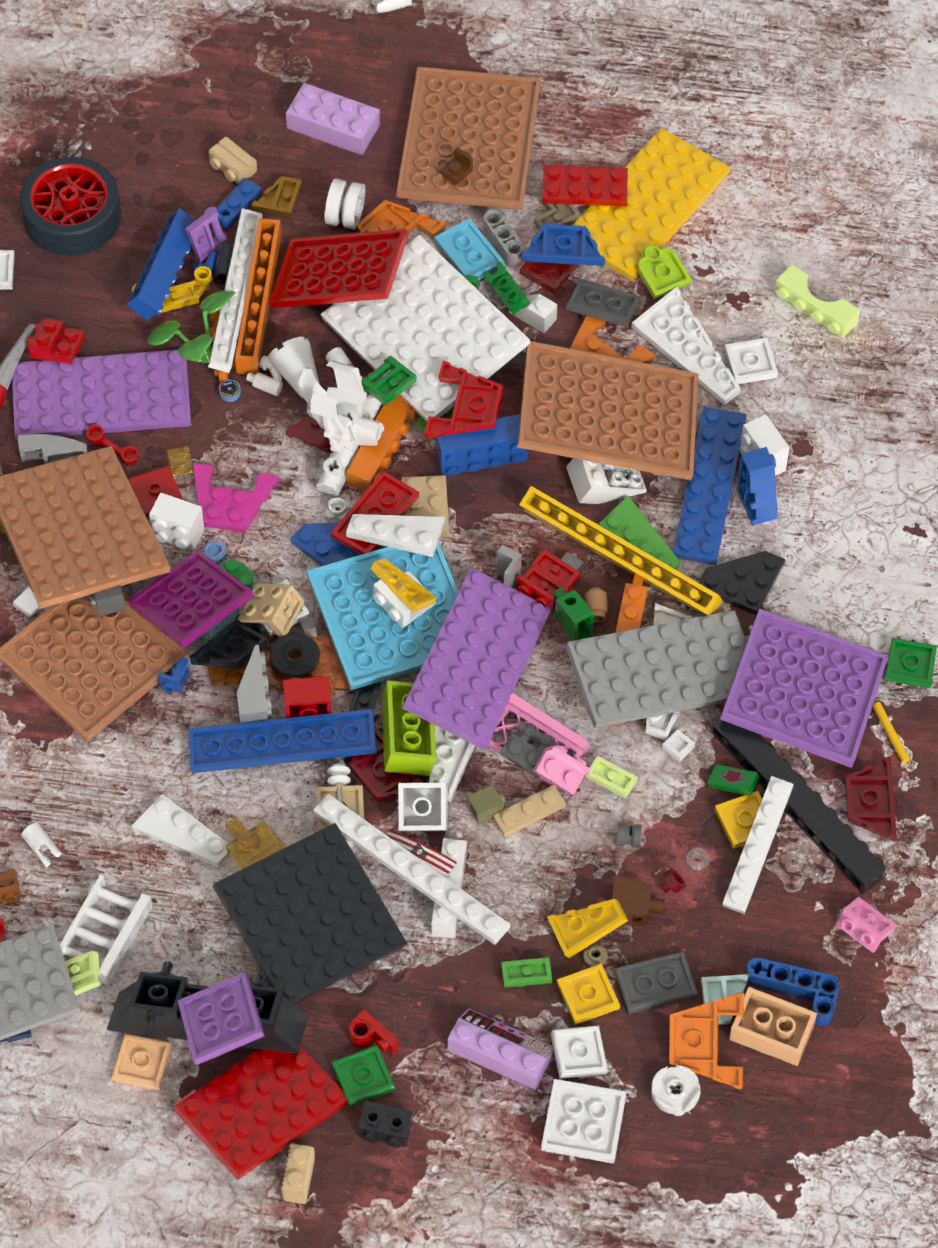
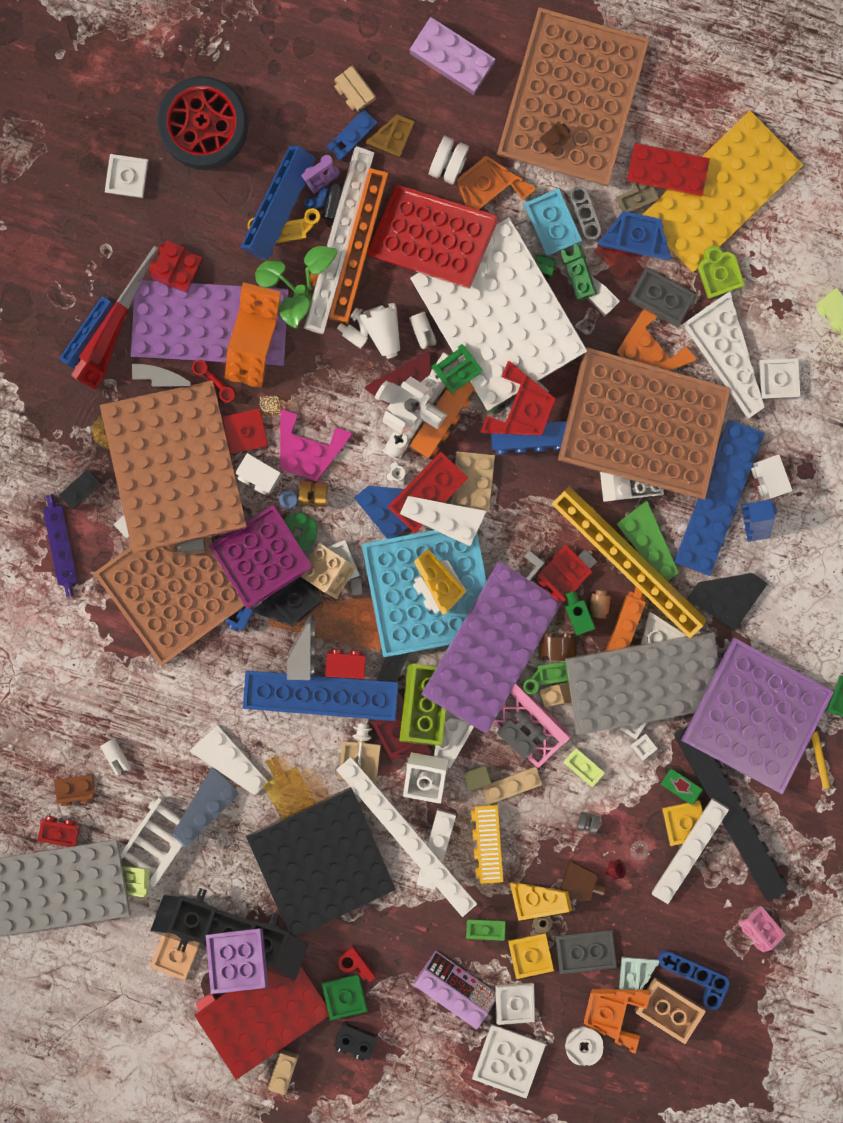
camera: 15 degrees right, 30 degrees up
tile [219,380,241,402] -> none
black wheel [270,633,320,678] -> none
sticker [386,830,457,876] -> none
bright pink bracket [533,745,591,795] -> none
dark red wing [845,757,897,841] -> none
none -> sand blue wing [172,767,239,848]
none -> orange bracket [225,282,281,388]
none -> pearl gold wheel [299,481,328,507]
none -> yellow brick [471,803,503,884]
none -> bright green plate [523,661,569,694]
none -> reddish brown cylinder [538,633,577,661]
none -> tan slope [539,681,571,708]

